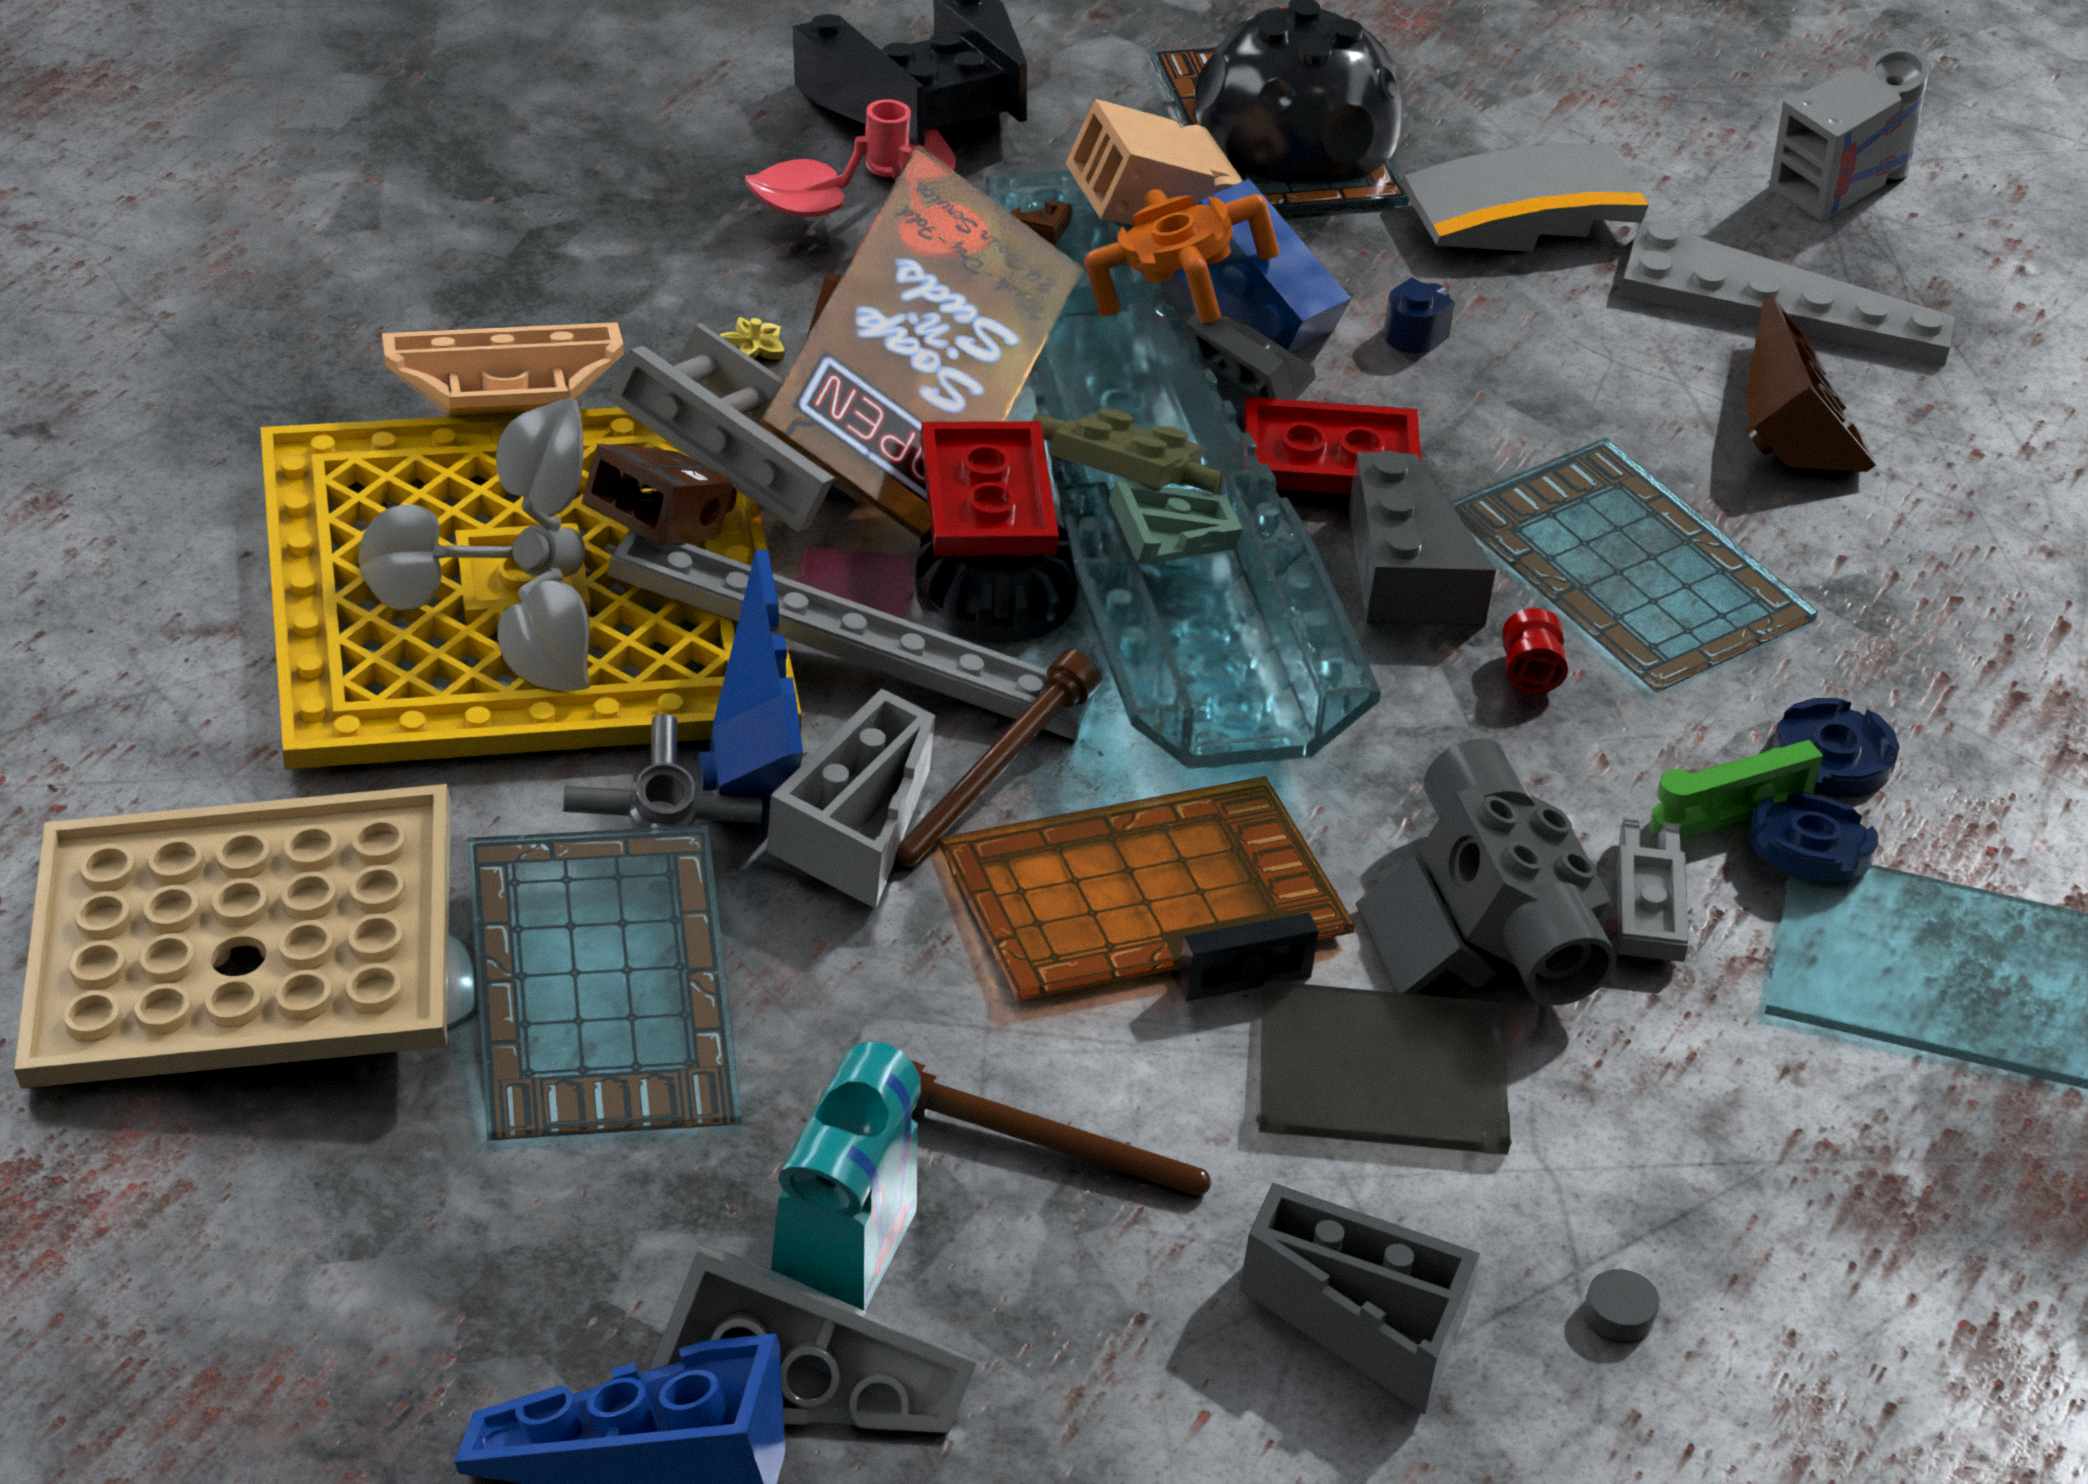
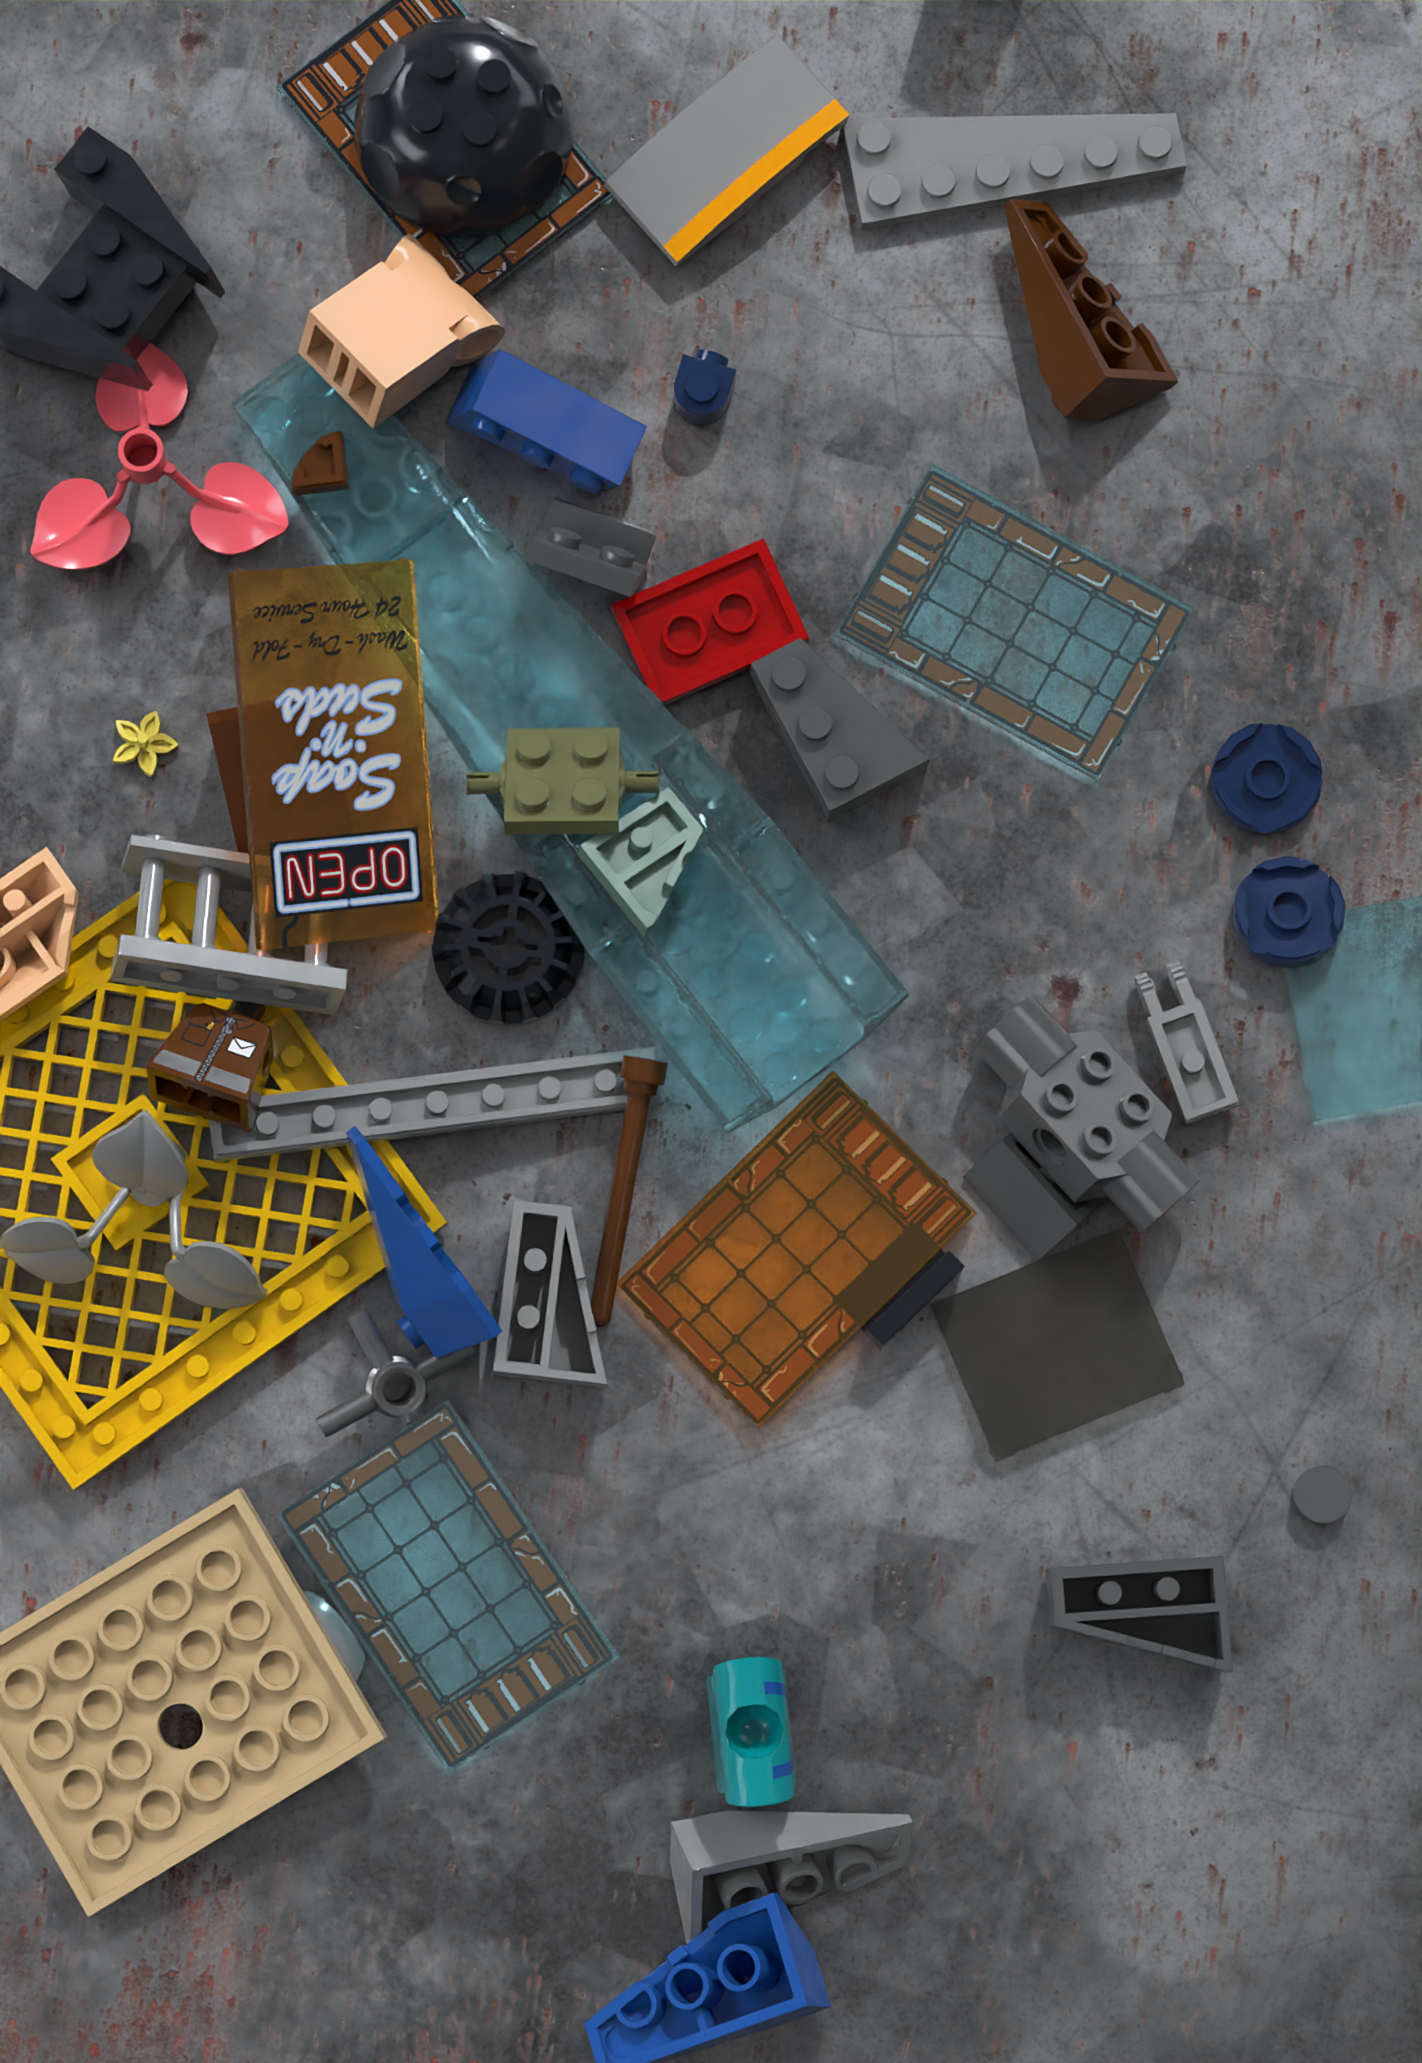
camera: 25 degrees left, 40 degrees up
clear pink piece [795,546,914,619] -> none
reddish brown piece [911,1060,1212,1196] -> none
red plate [920,421,1059,557] -> none
orange plate [1084,189,1280,323] -> none
red wheel [1502,608,1569,694] -> none
bright green plate [1649,740,1823,840] -> none

